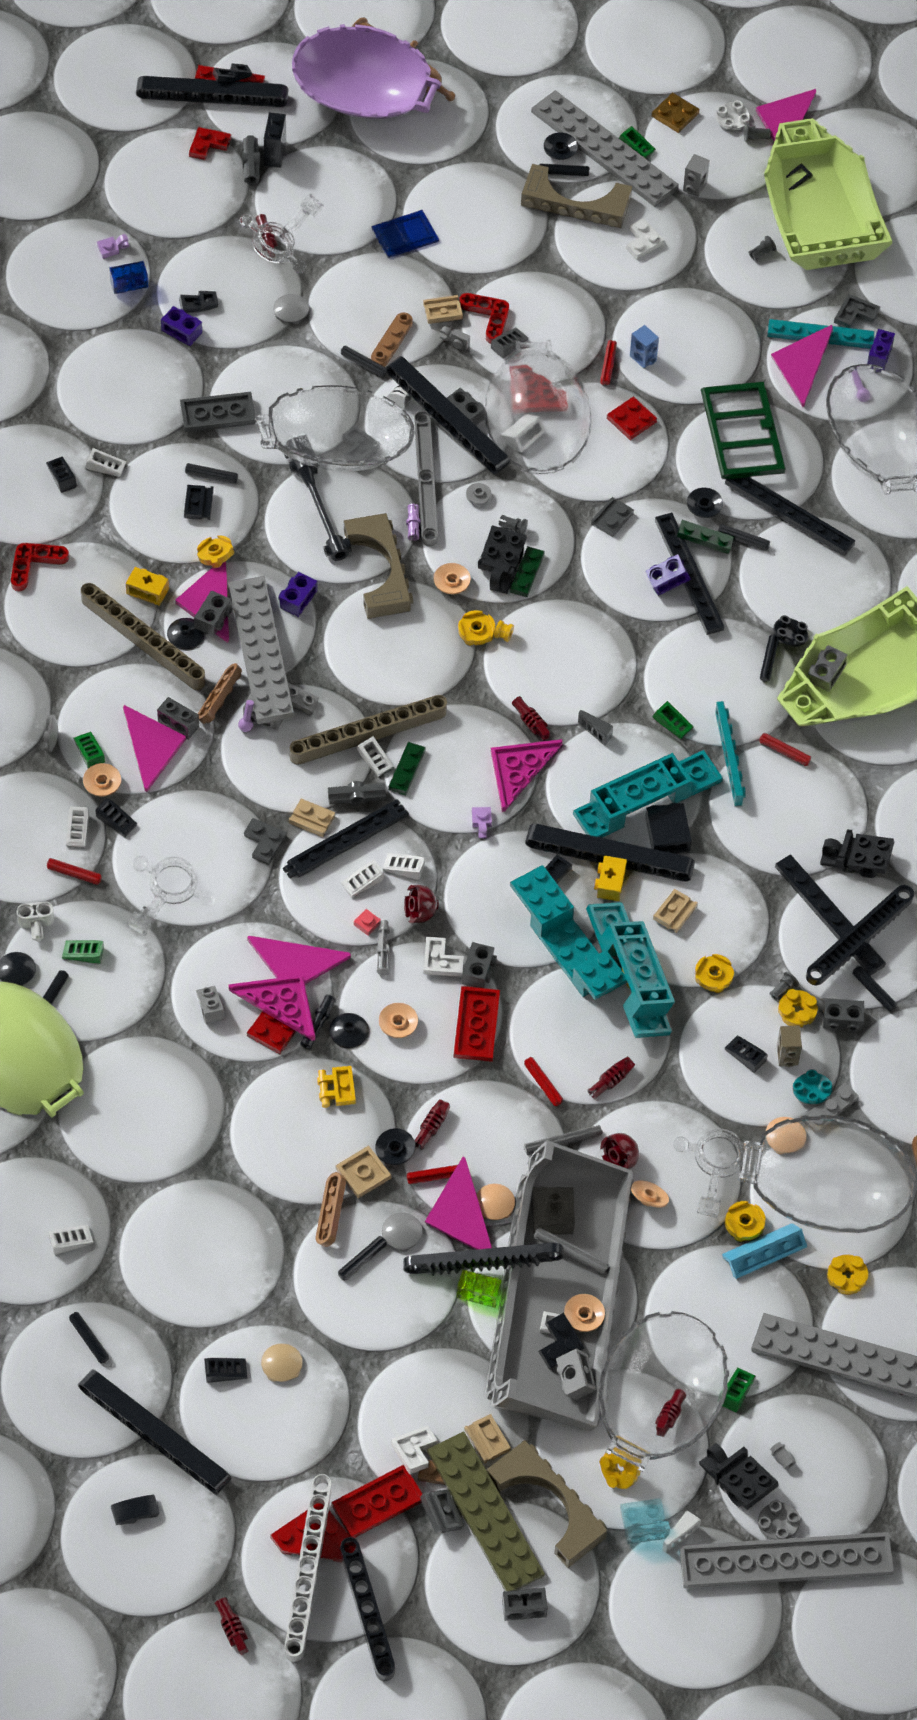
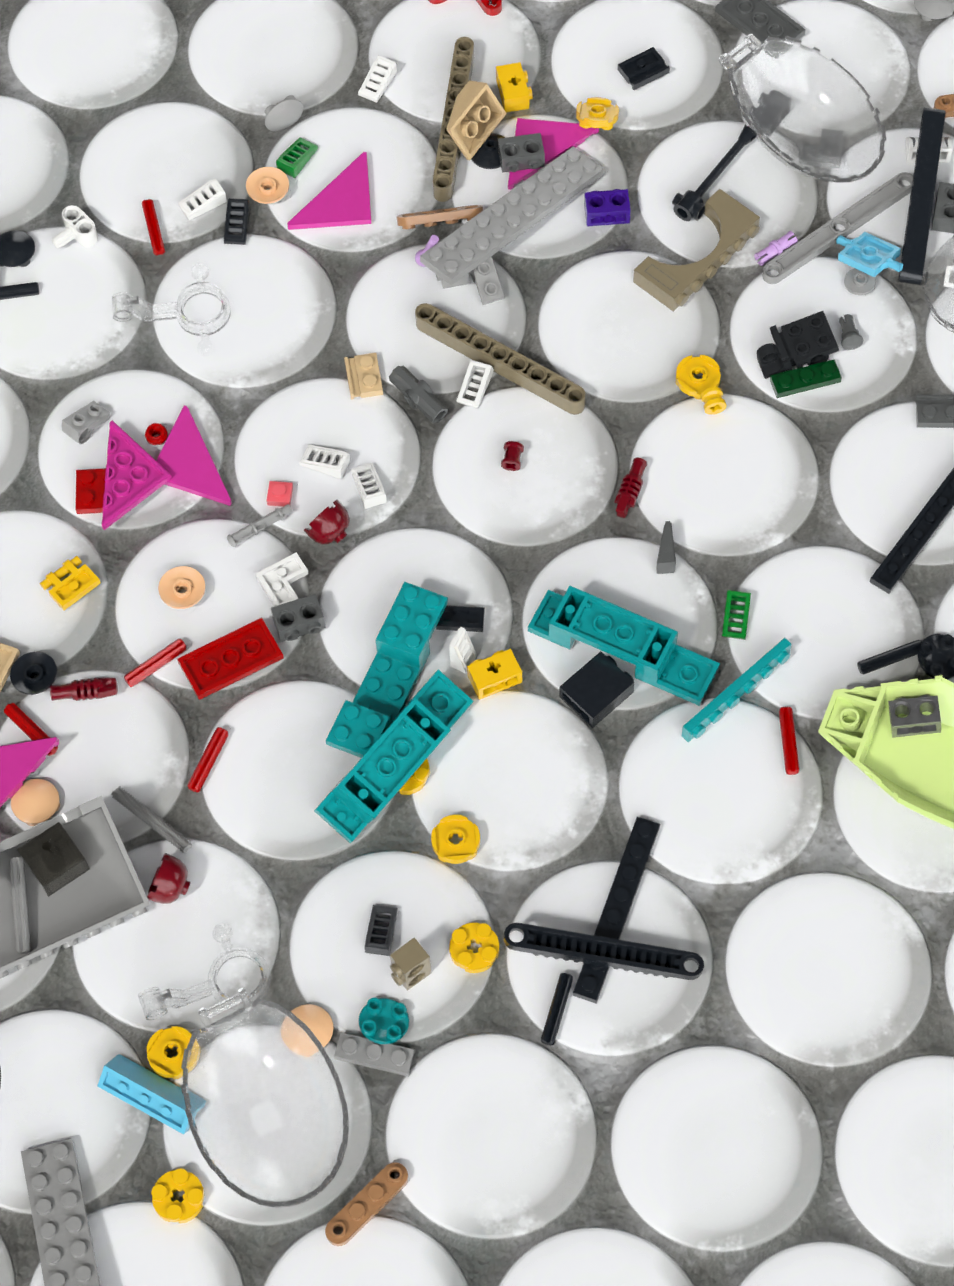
camera: 60 degrees right, 5 degrees up
green slope [62,940,104,964] -> none
dark grey brick [157,697,199,740] -> none
black axle [185,463,238,484] -> none
dark grey plate [244,818,287,865] -> none
black hinge [283,799,409,878] -> none
black pin [300,994,336,1050] -> none
black dish [329,1013,369,1048] -> none
black axle [341,345,387,377] -> none
dark green plate [388,742,426,796] -> none
light nougat dish [434,563,471,594] -> none
lavender plate [472,807,492,838] -> none
dark pink tile [490,739,563,812] -> none
black beam [525,824,695,882] -> none
dark red hinge [587,1056,635,1099] -> none
light nougat dish [631,1180,669,1208] -> none
brick [645,554,691,596] -> none
tan plate [653,889,698,933] -> none
dark grey pin [769,972,799,1002] -> none
black plate [820,829,894,878] -> none
dark grey brick [823,998,864,1032] -> none
none -> axle [124,639,187,687]
none -> red plate [145,423,168,445]
none -> white slope [358,56,397,103]
none -> tan slope [446,80,507,160]
none -> white slope [449,627,477,673]
none -> dark red bush [501,441,524,471]
none -> medium azure plate [836,232,903,277]

